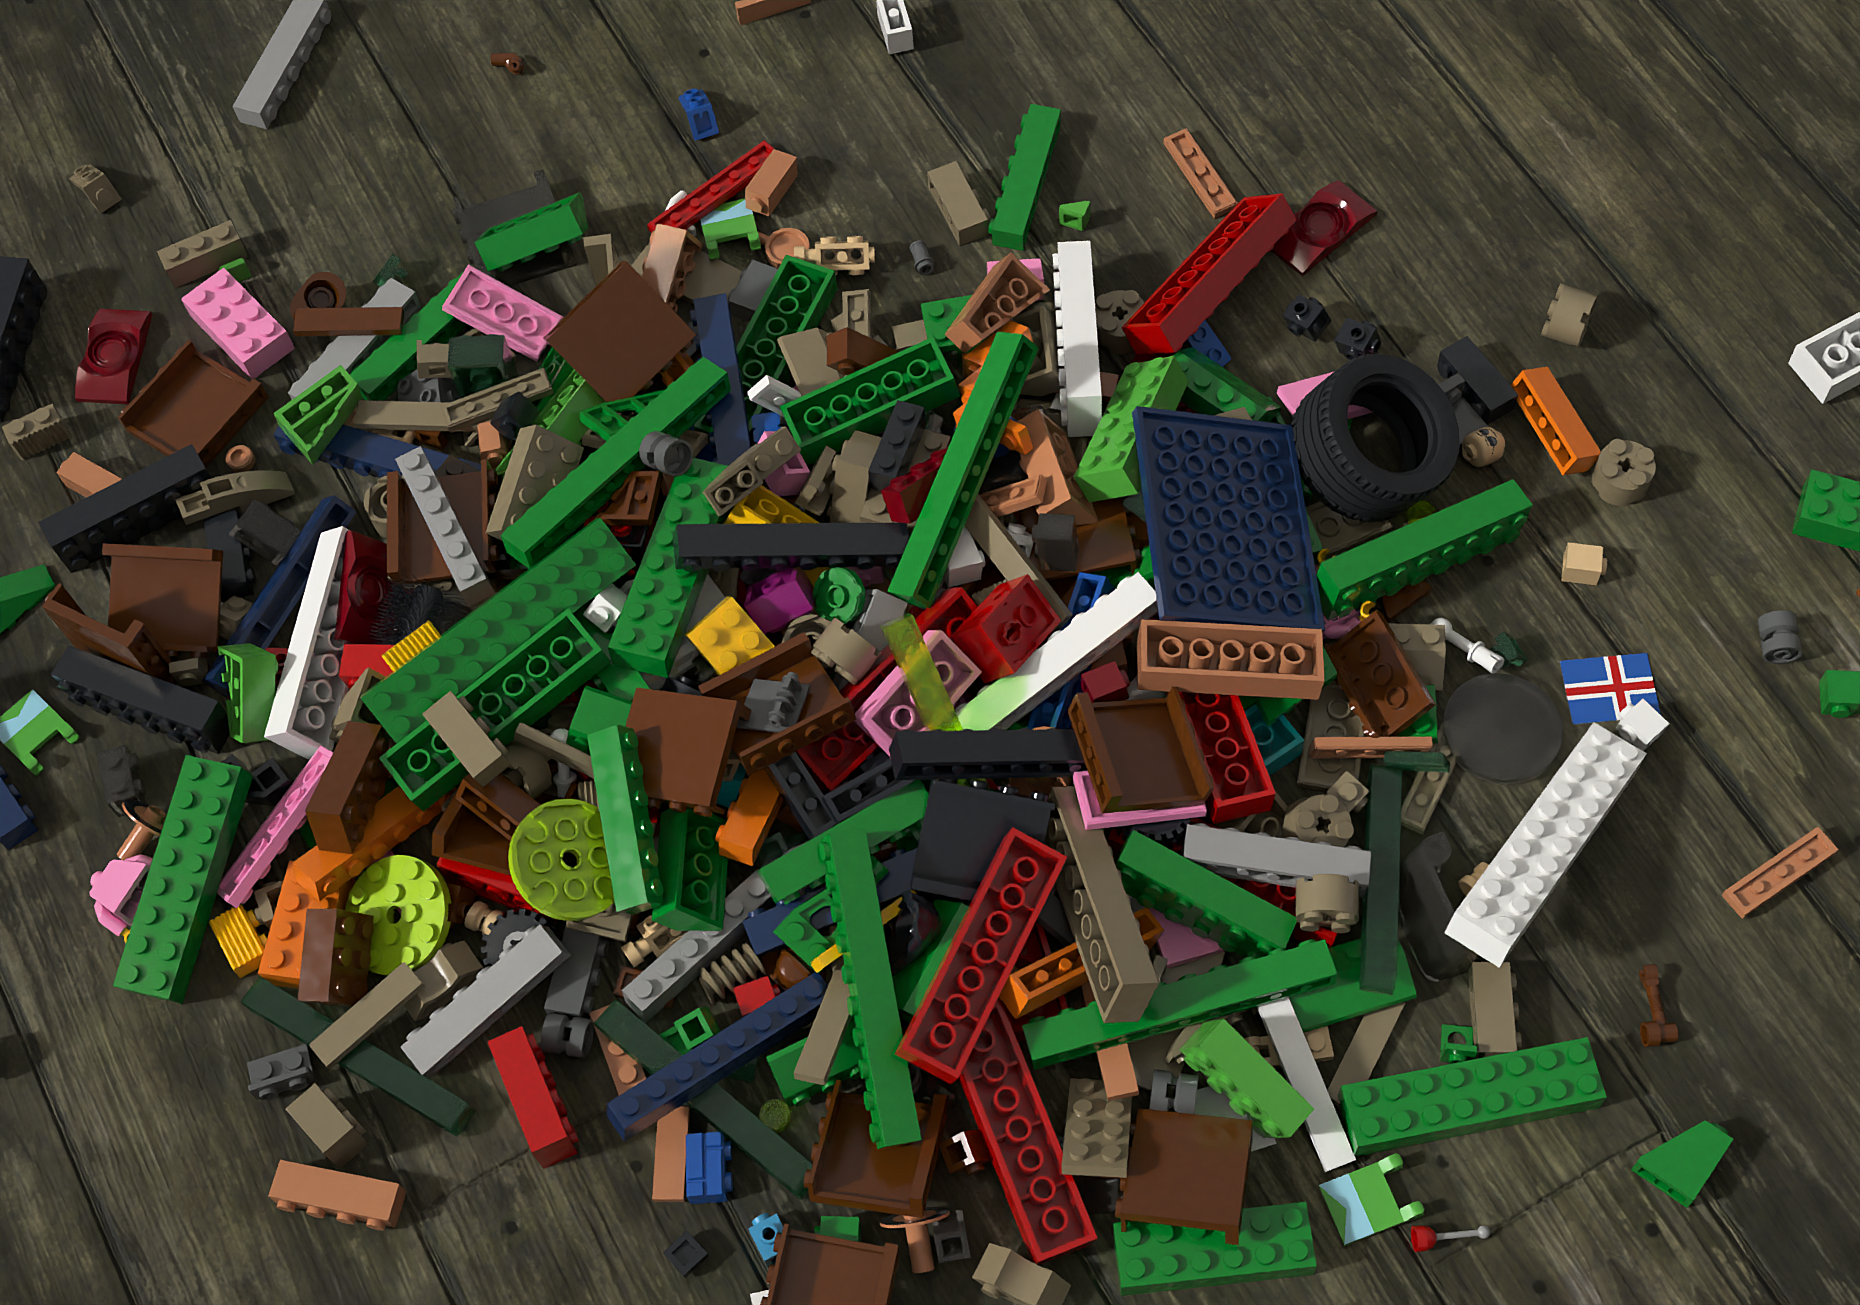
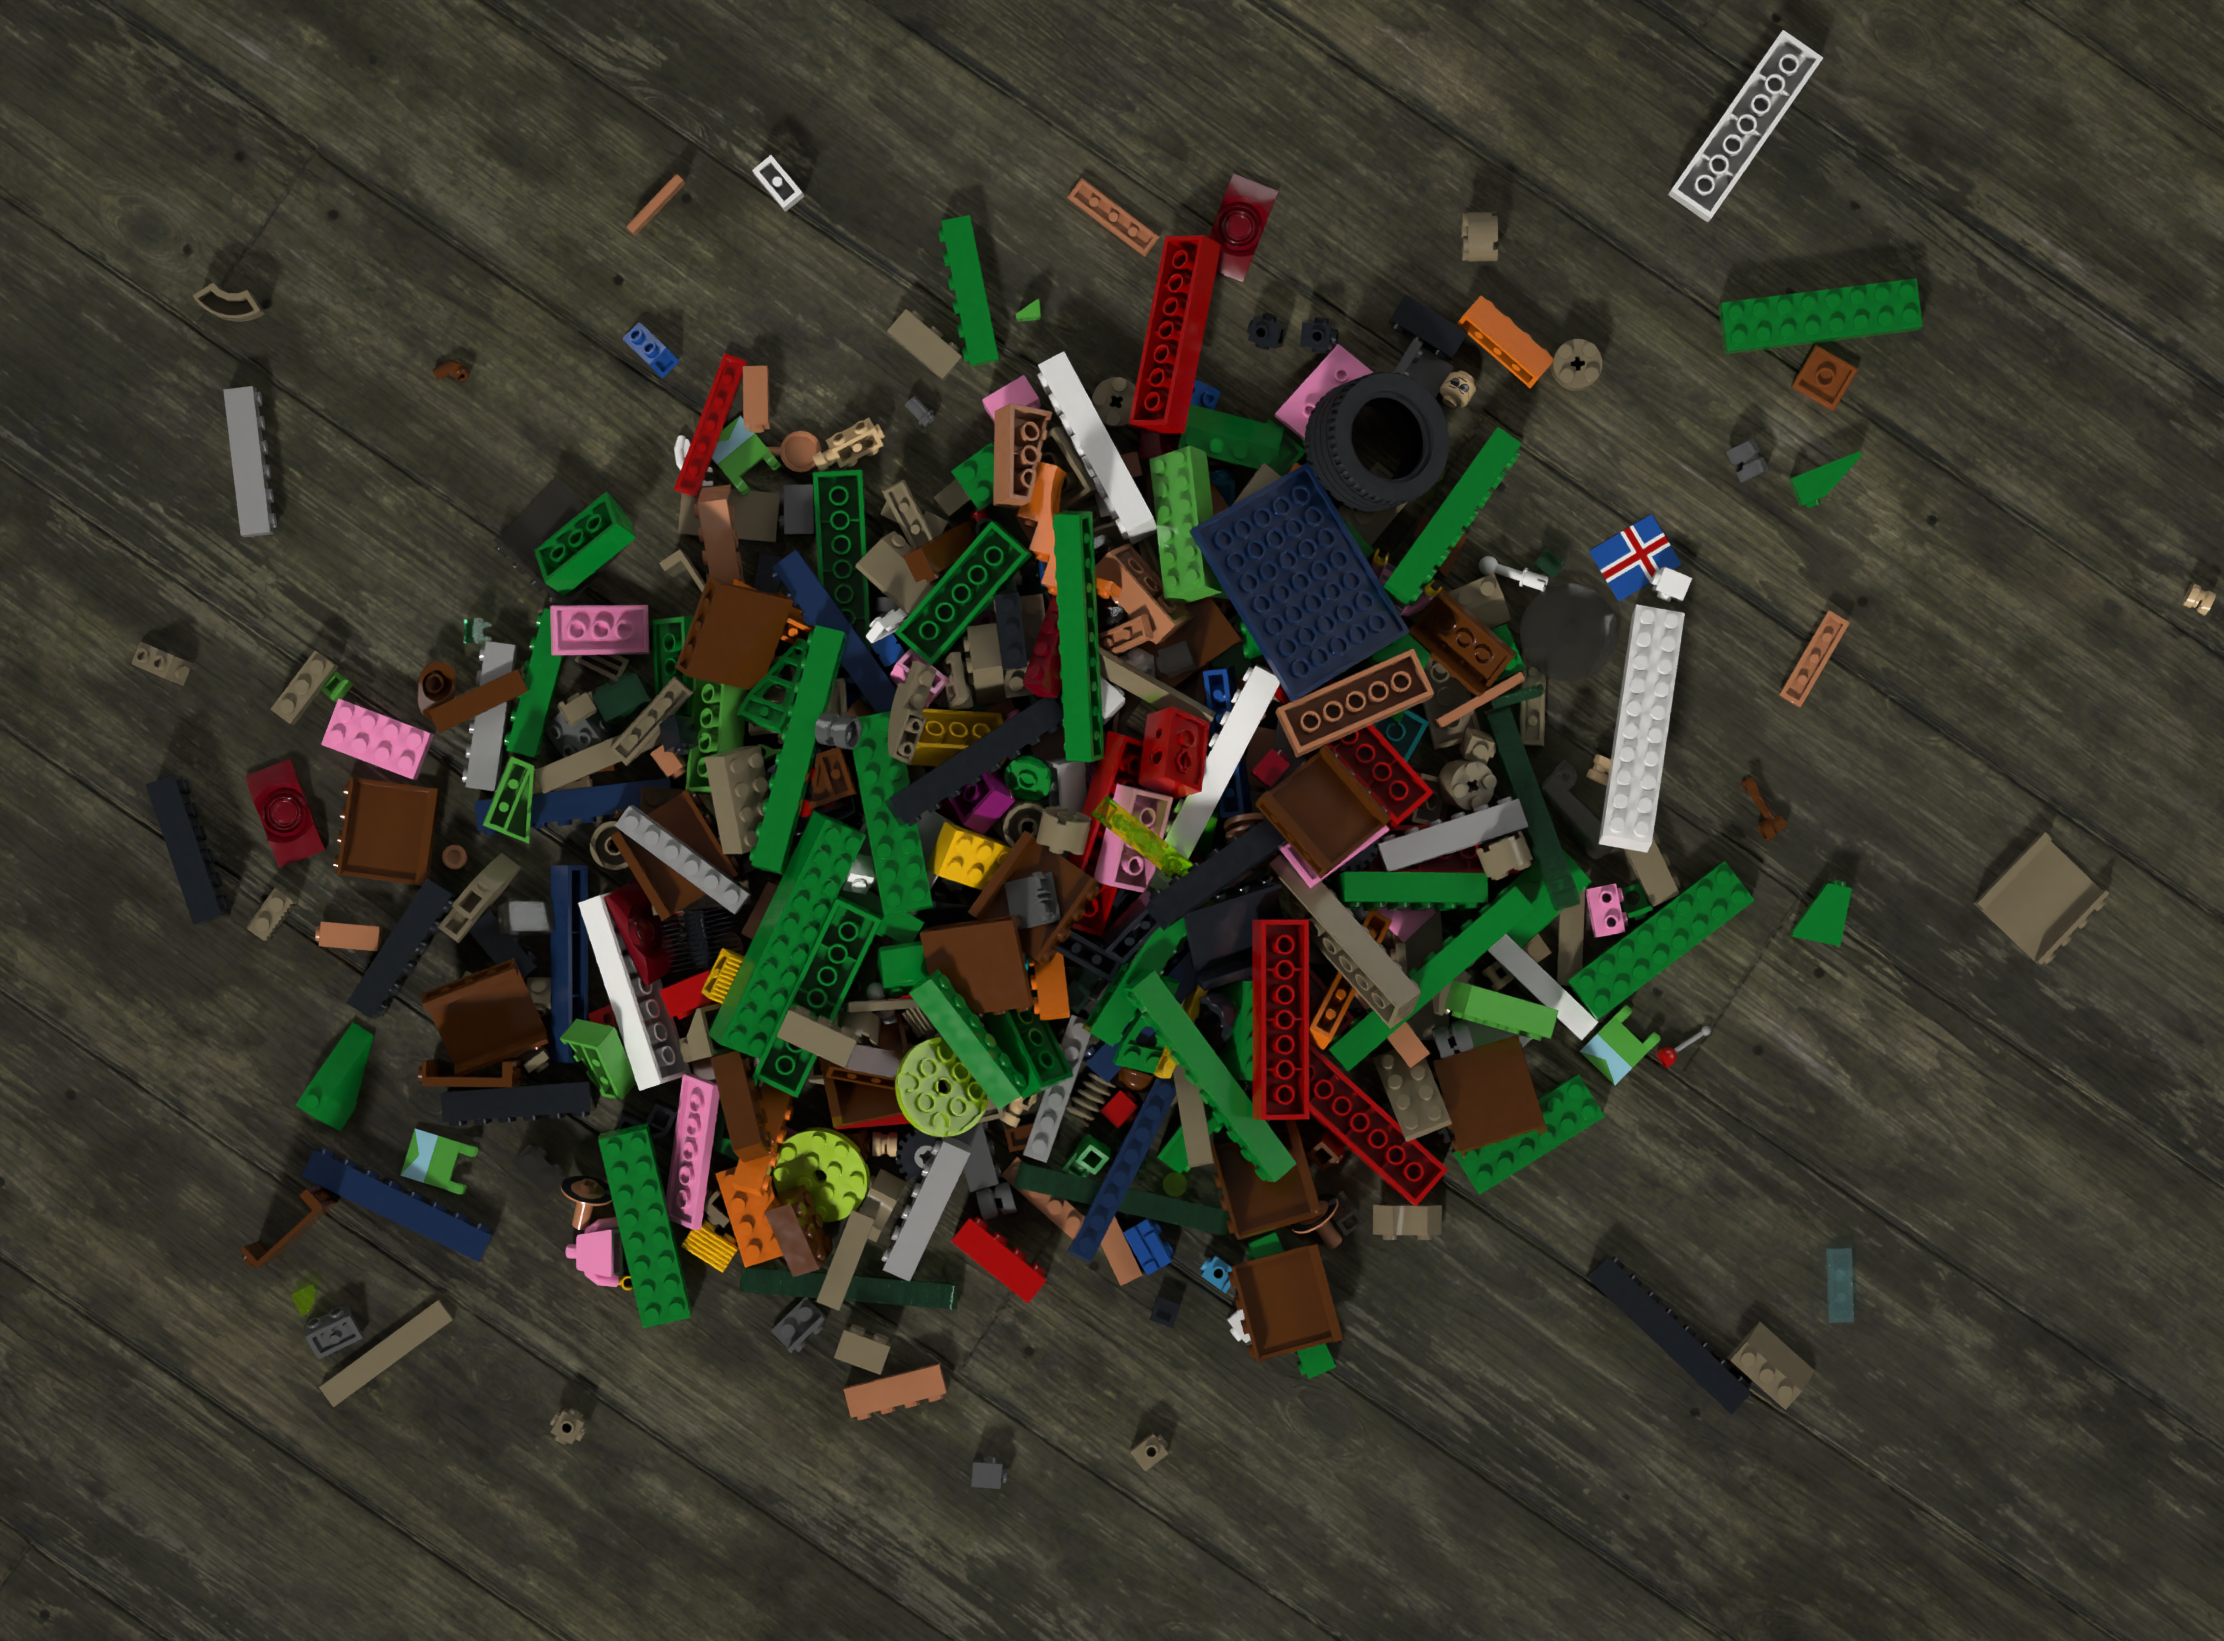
camera: 30 degrees left, 25 degrees up
tan brick [1561,542,1607,585] -> none
none -> bright pink brick [1585,884,1628,937]

